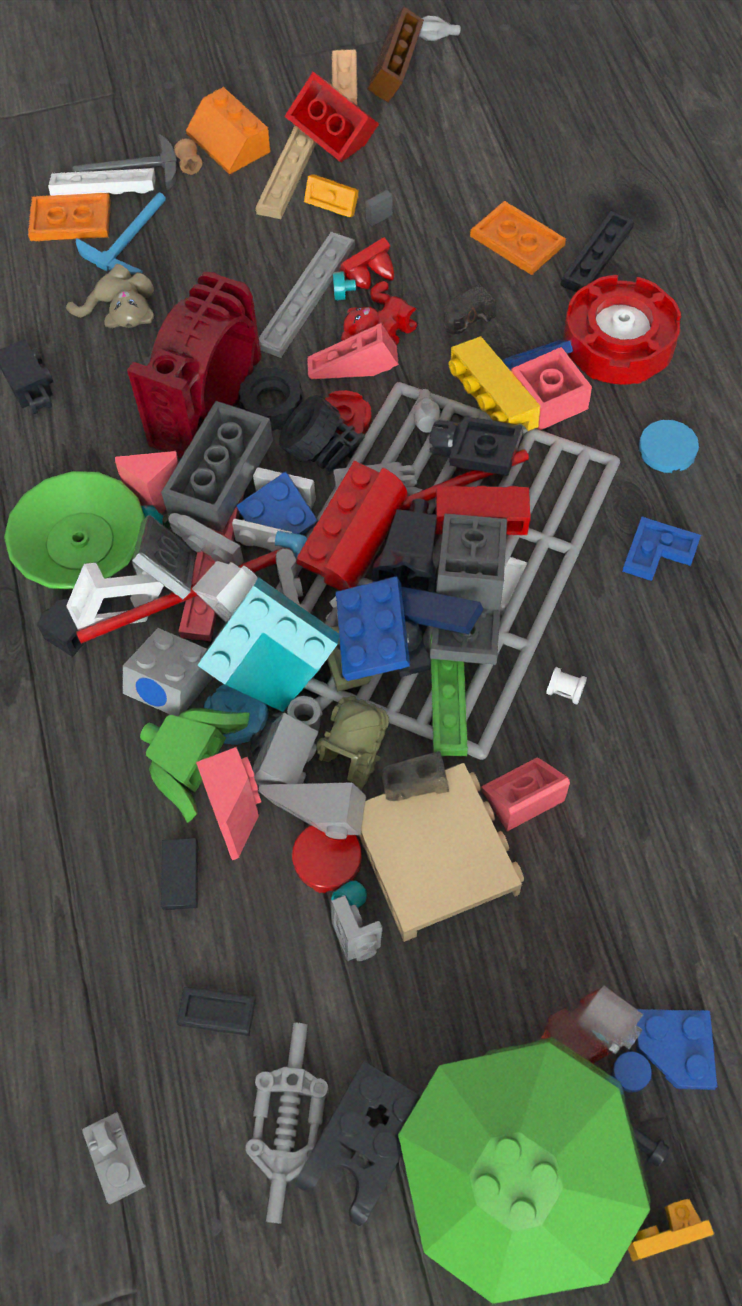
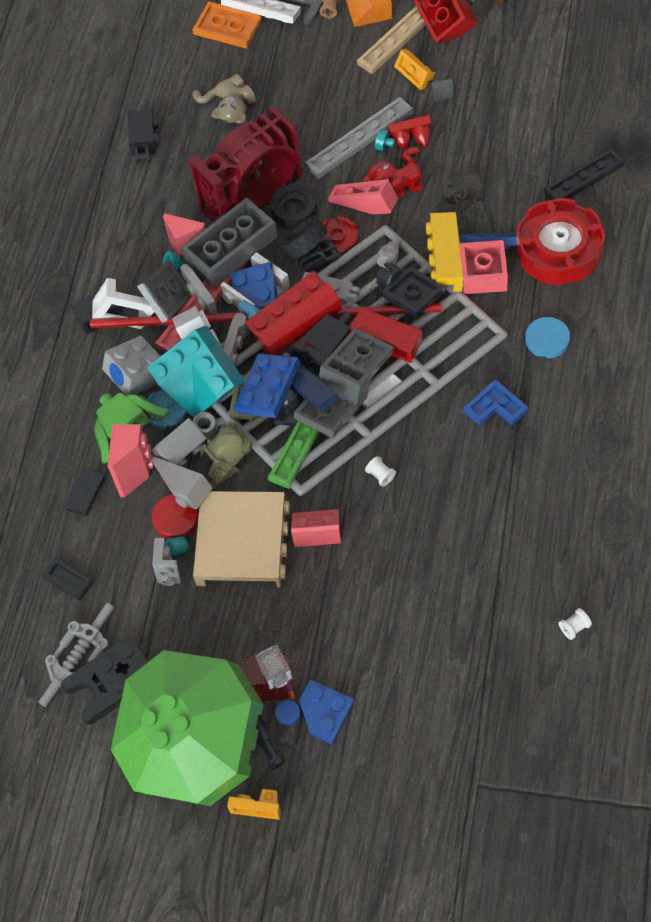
camera: 30 degrees right, 0 degrees up
bright green dish [4,471,145,589] -> none
dark azure piece [76,193,166,274] -> none
clear smoke leg [380,751,450,801] -> none
orange tile [470,201,566,275] -> none

